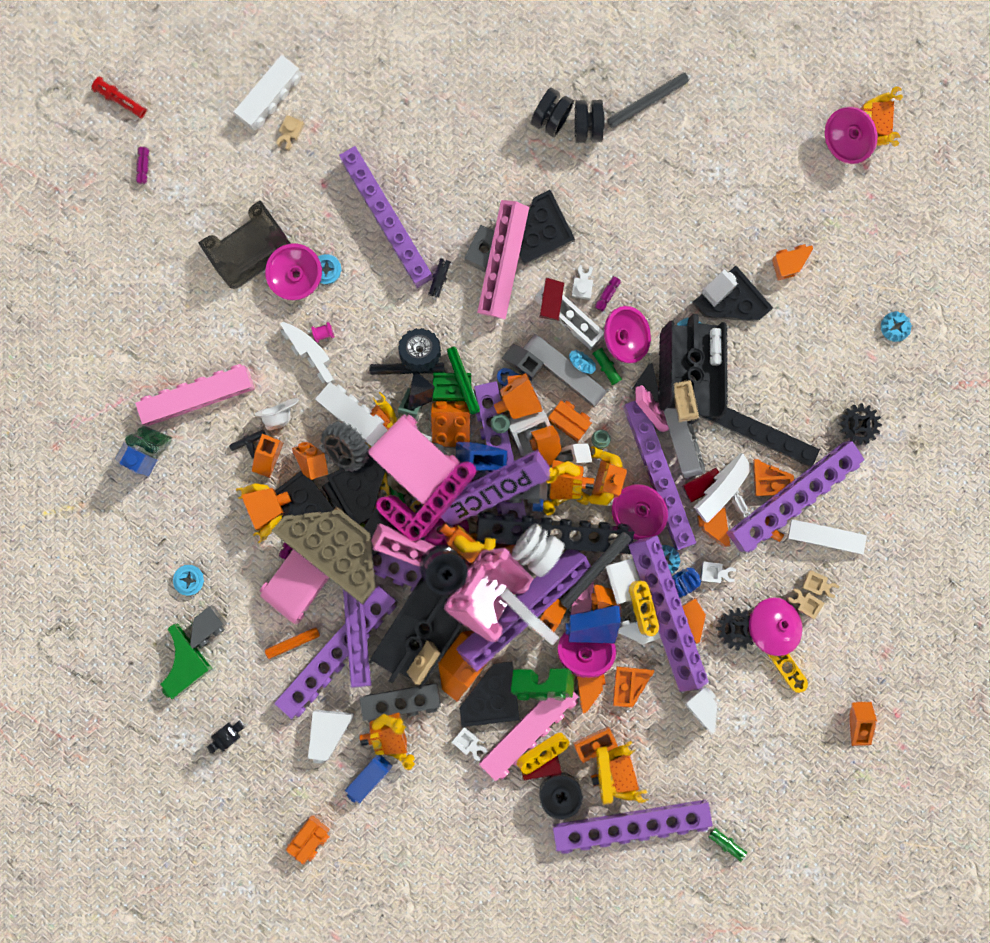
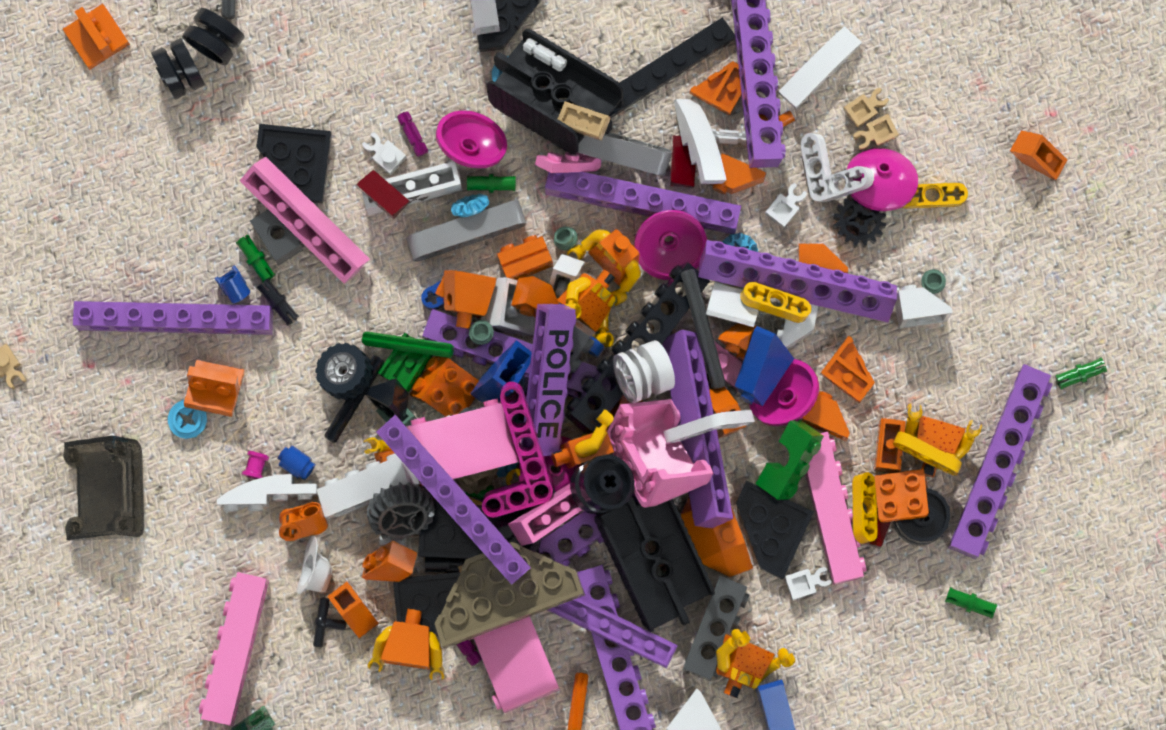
camera: 60 degrees left, 5 degrees down
dark pink dish [265,243,322,301] -> none
tan plate [407,641,440,685] -> none
dark grey slope [502,344,544,382] -> none
black slope [632,363,659,403] -> none
blue gear [672,568,701,598] -> none
none -> orange bracket [63,3,130,70]
none -> orange bracket [184,360,245,417]
none -> blue piece [214,265,250,303]
none -> green pin [236,234,276,283]
none -> blue brick [277,446,316,480]
none -> orange piece [279,502,328,541]
none -> medium lavender brick [376,415,531,585]
none -> white beam [801,133,874,202]
none -> orange bracket [874,469,929,523]
none -> sand green plate [921,269,946,294]
none -> green pin [945,587,997,619]

